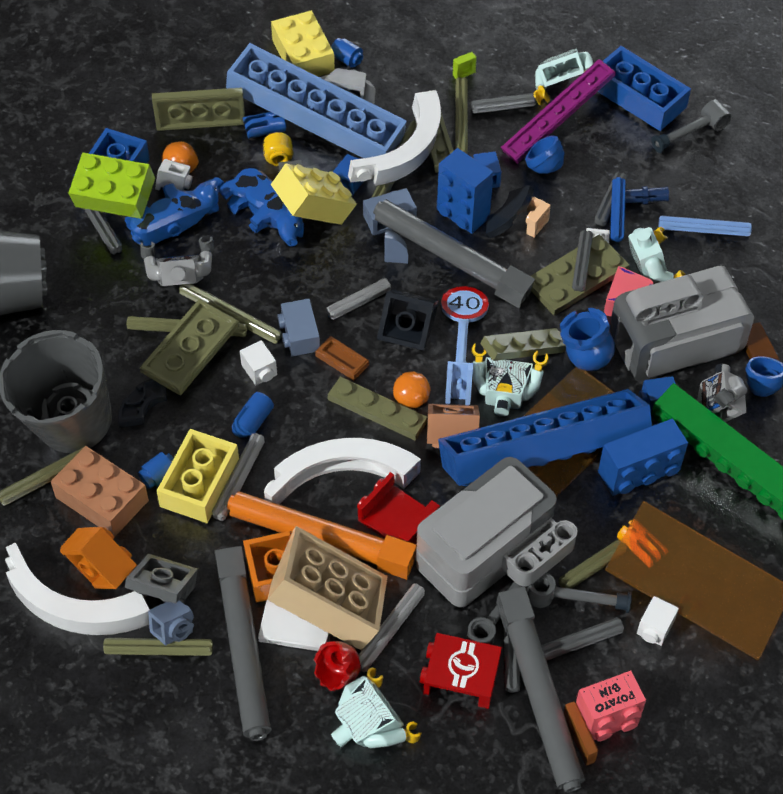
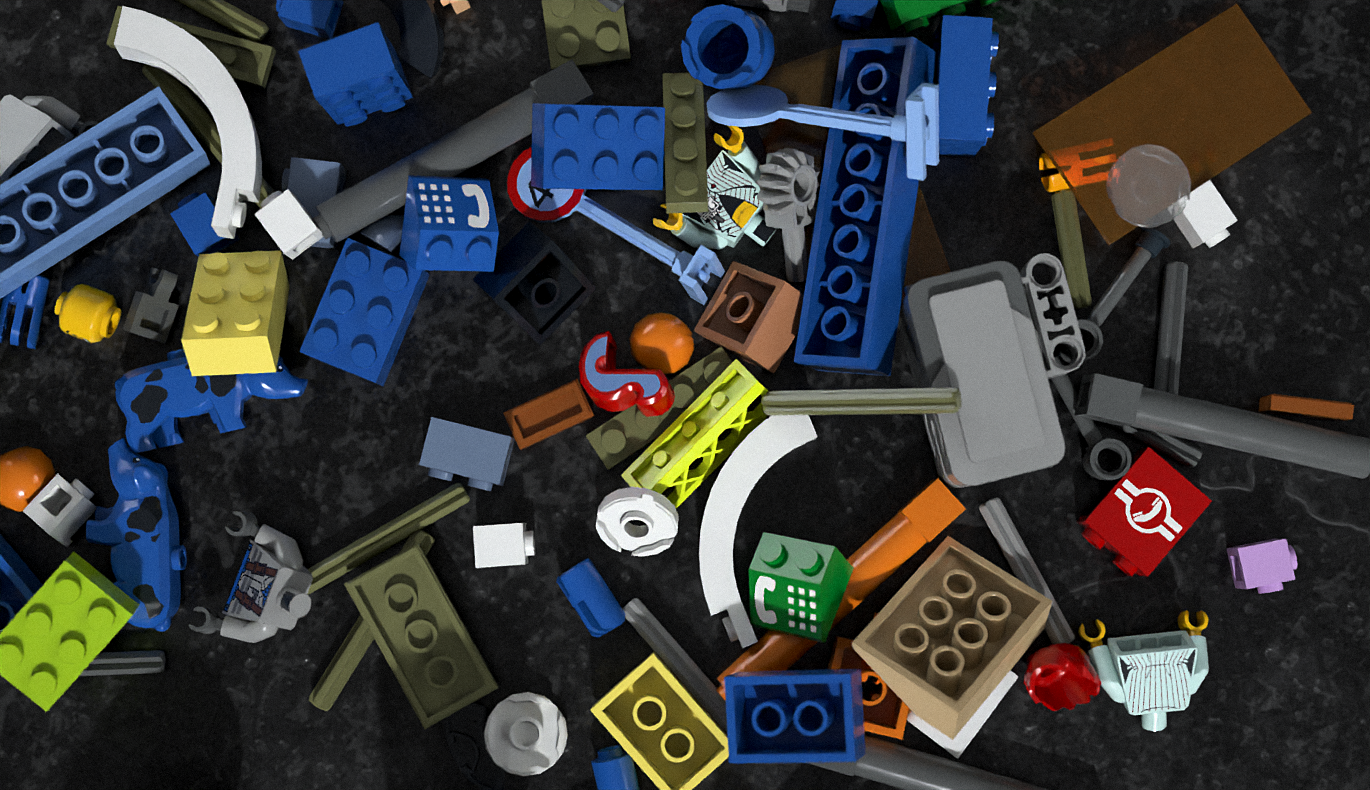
camera: 60 degrees left, 30 degrees up
light grey axle [326,278,391,319] -> none
red panel [357,472,440,544] -> none
coral brick [576,671,646,742] -> none
none -> white brick [255,189,323,260]
none -> blue brick [299,238,430,386]
none -> blue slope [399,175,499,272]
none -> white tile [484,692,568,776]
none -> blue brick [531,103,665,190]
none -> red animal [579,331,675,417]
none -> white tile [596,487,679,557]
none -> neon yellow fence [621,359,769,509]
none -> light blue piece [706,83,939,180]
none -> blue brick [725,669,866,763]
none -> green slope [749,532,854,643]
none -> light grey gear [755,148,820,282]
none -> olive axle [761,388,962,415]
none -> clear tile [1106,144,1191,228]
none -> lavender brick [1226,538,1297,594]

